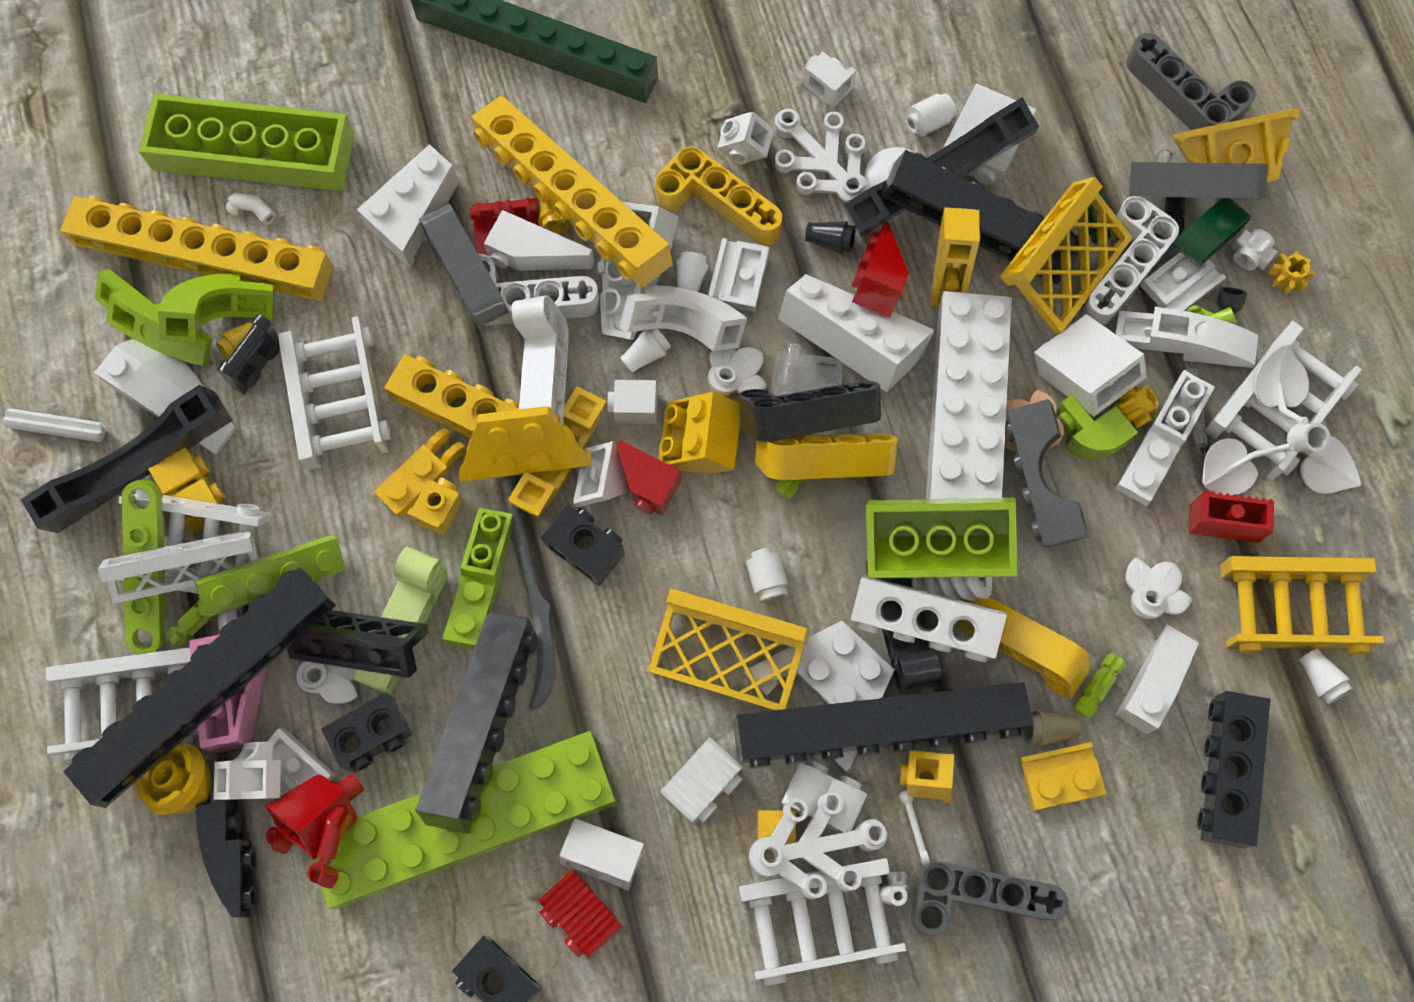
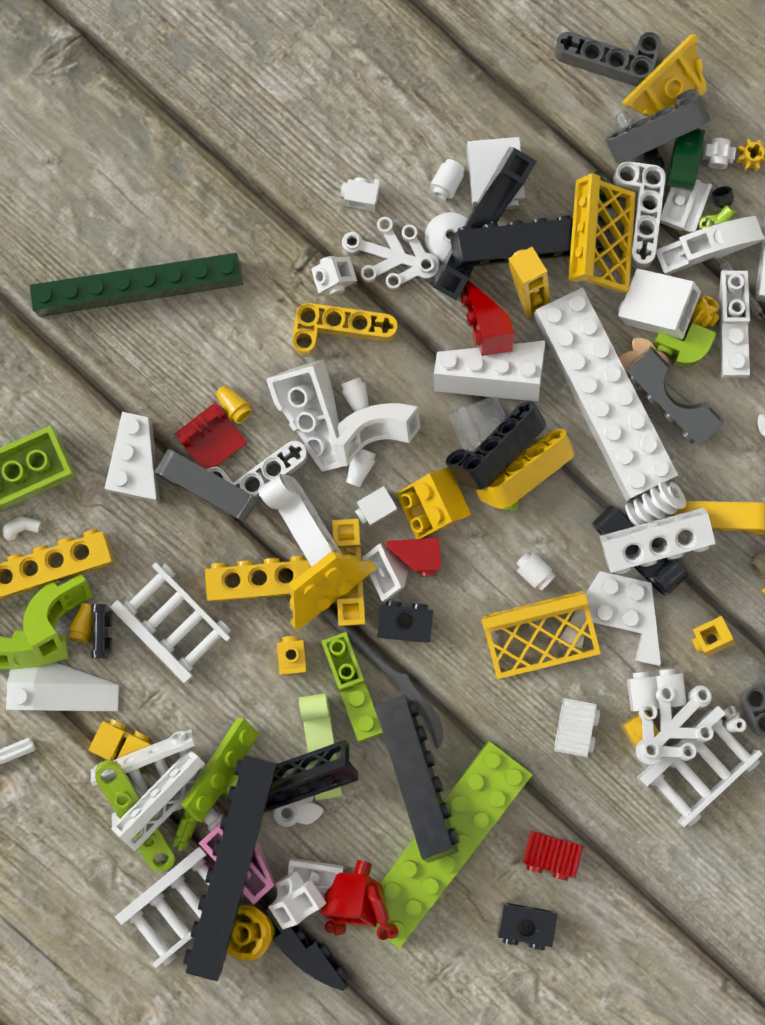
camera: 30 degrees left, 10 degrees up
black arch [21,384,233,533] -> none
black brick [321,692,413,772] -> none
yellow hinge [374,428,466,518] -> none
yellow brick [471,95,673,288] -> none
white slope [484,210,595,271] -> none
white hinge [559,818,644,891] -> none
white plate [707,347,767,396] -> none
white plate [708,238,769,312] -> none
black brick [732,682,1033,769] -> none
black cone [805,221,856,254] -> none
lime slope [866,497,1017,578] -> none
white hinge [899,790,930,867] -> none

